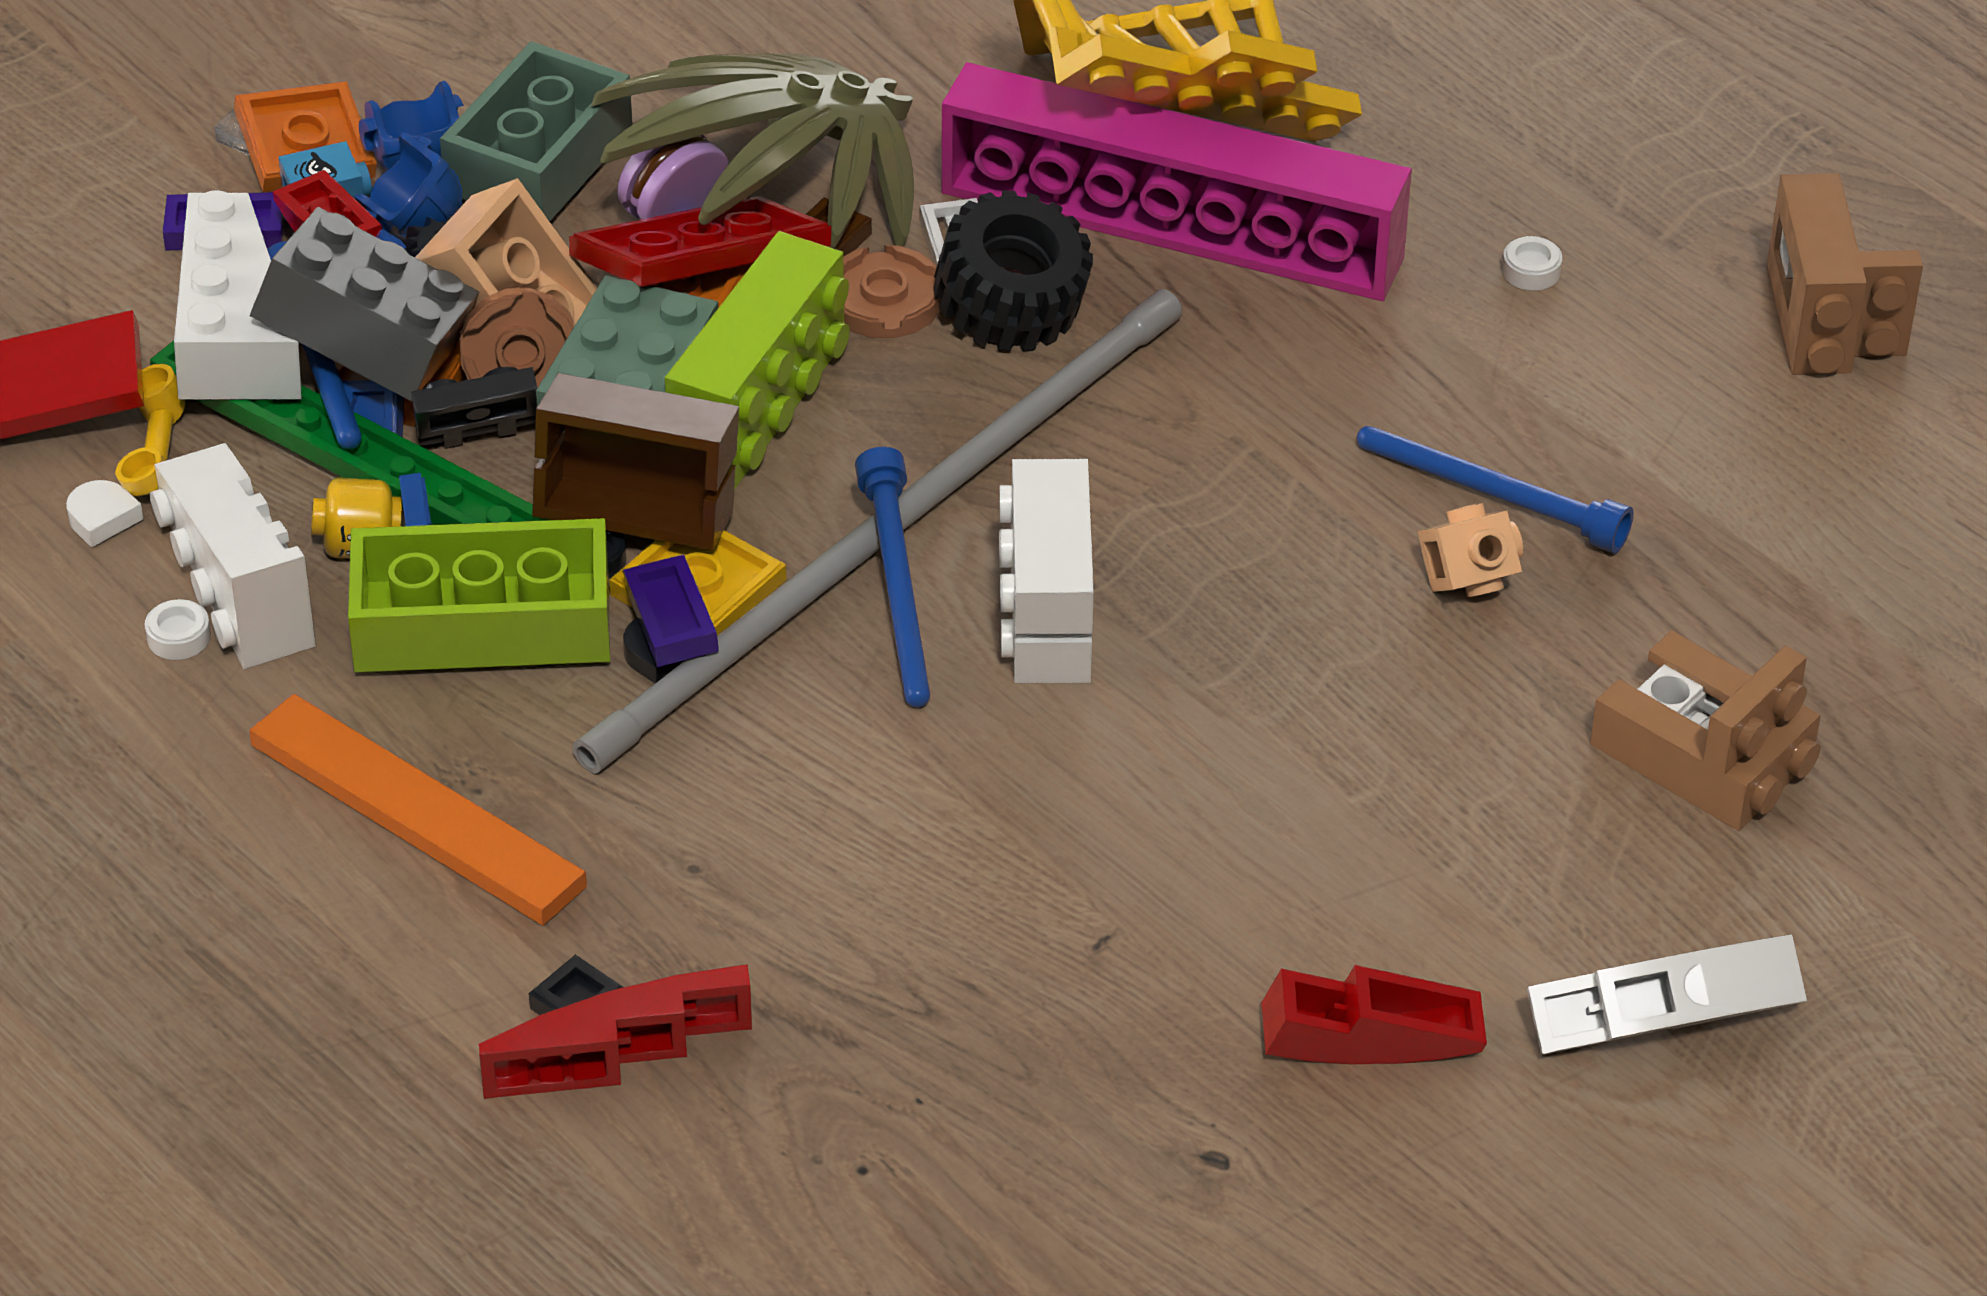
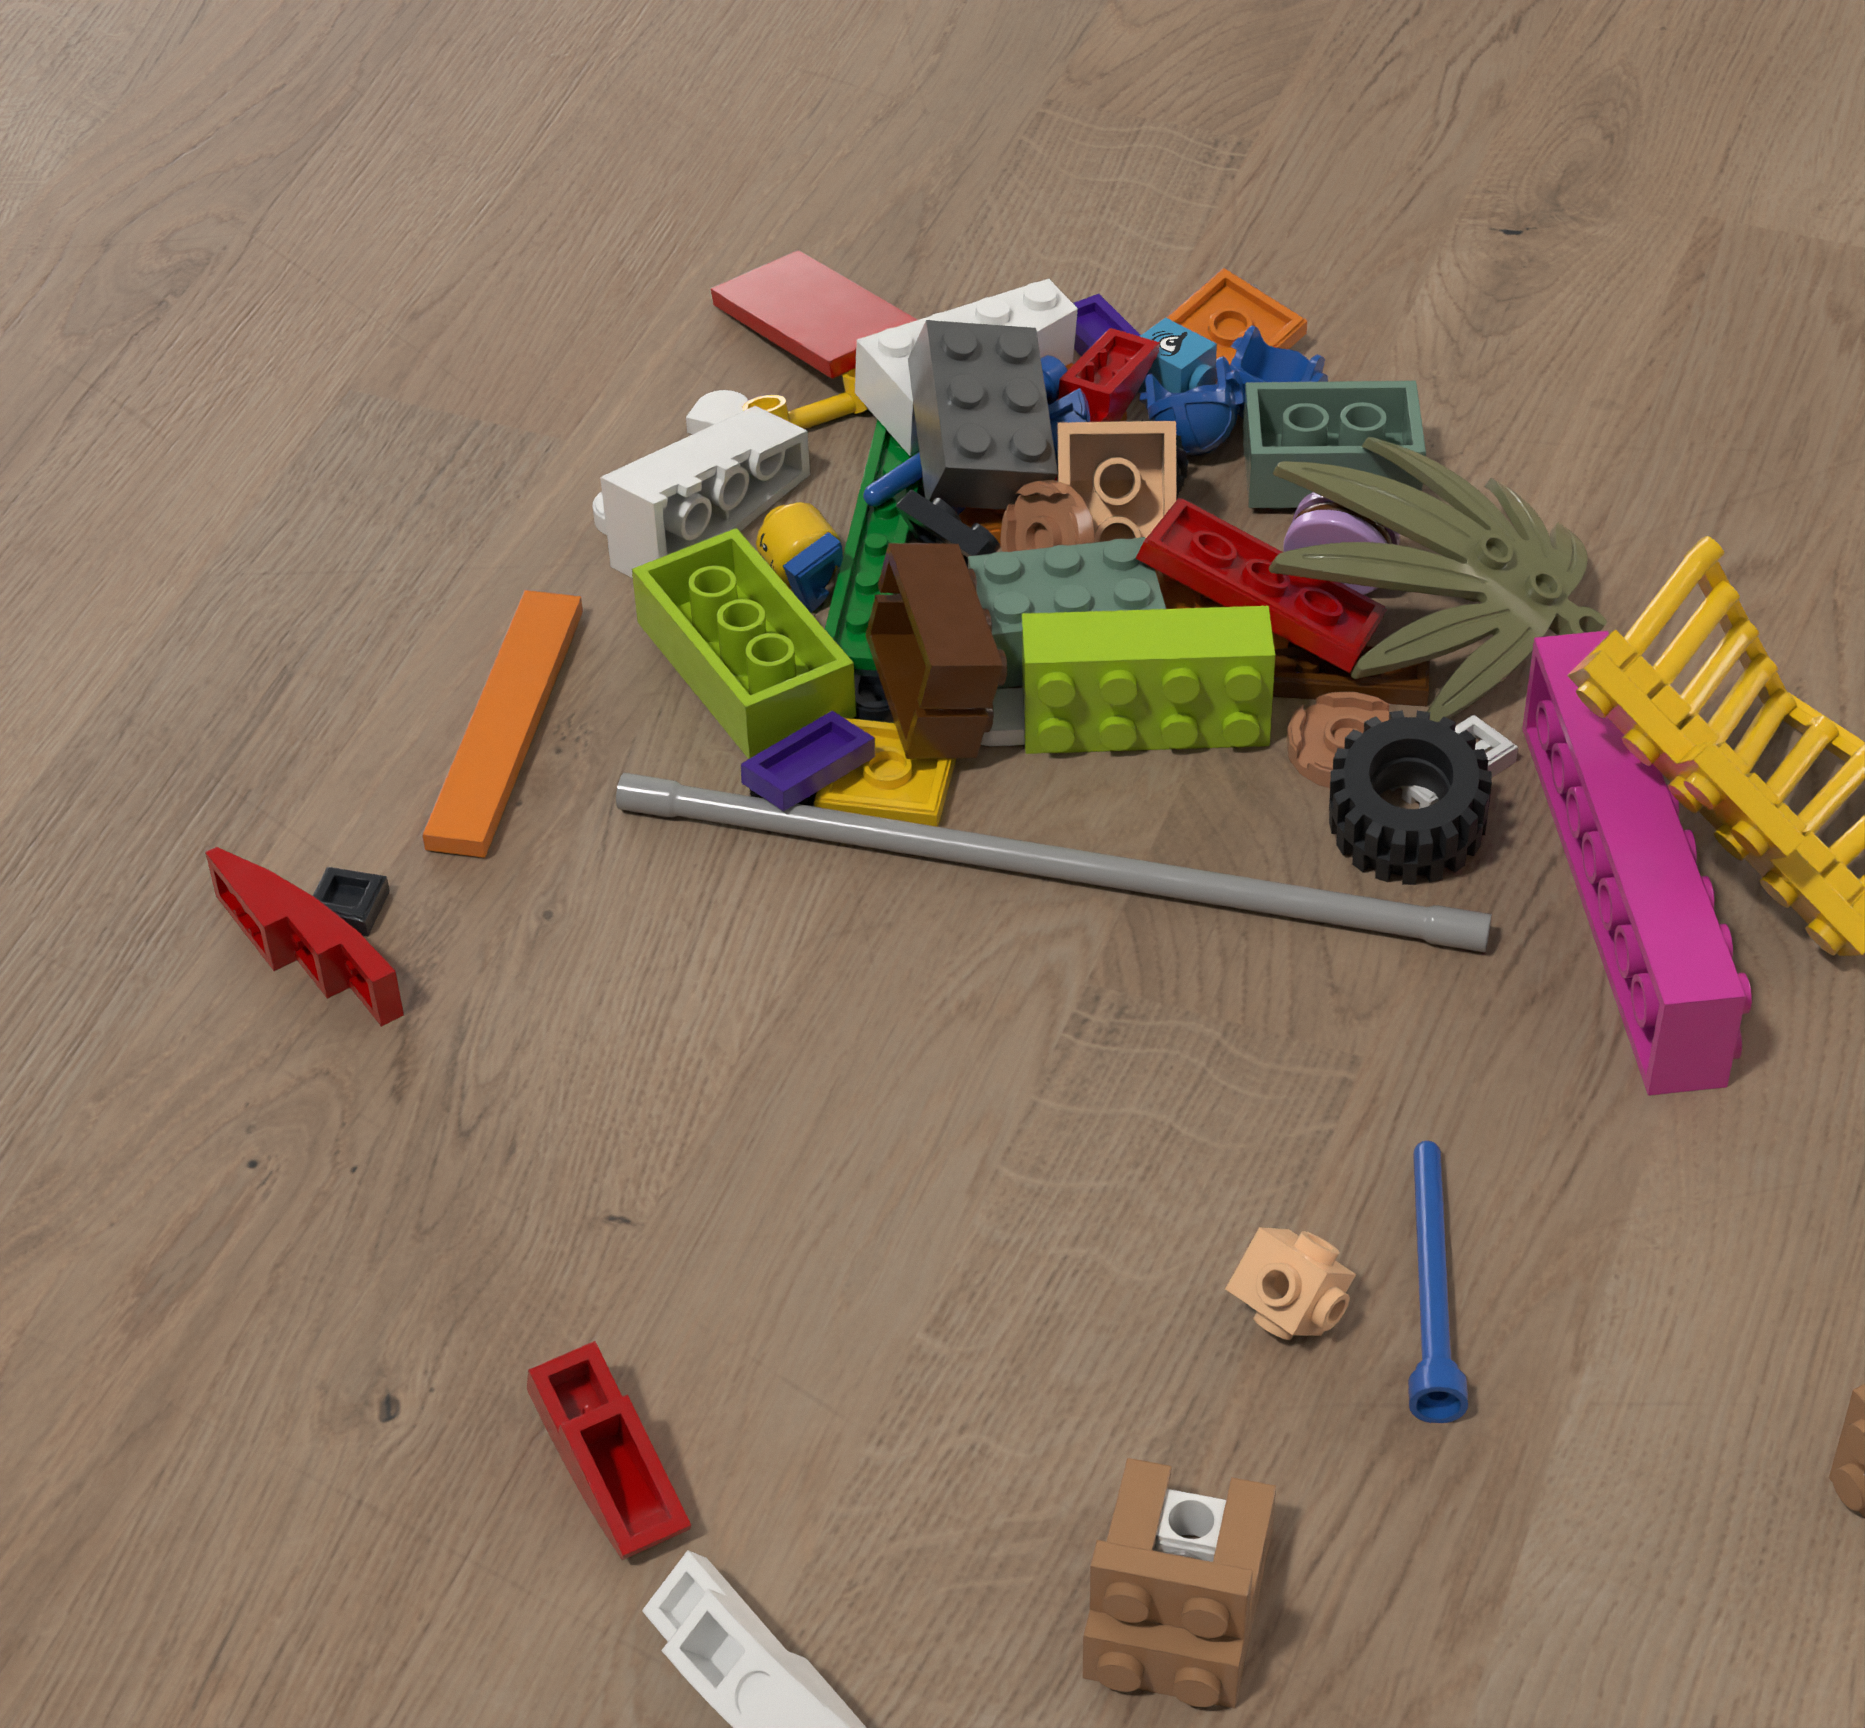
camera: 65 degrees right, 0 degrees up
blue piece [855,447,930,707] -> none
white piece [999,459,1094,683] -> none
white tile [1502,236,1562,291] -> none

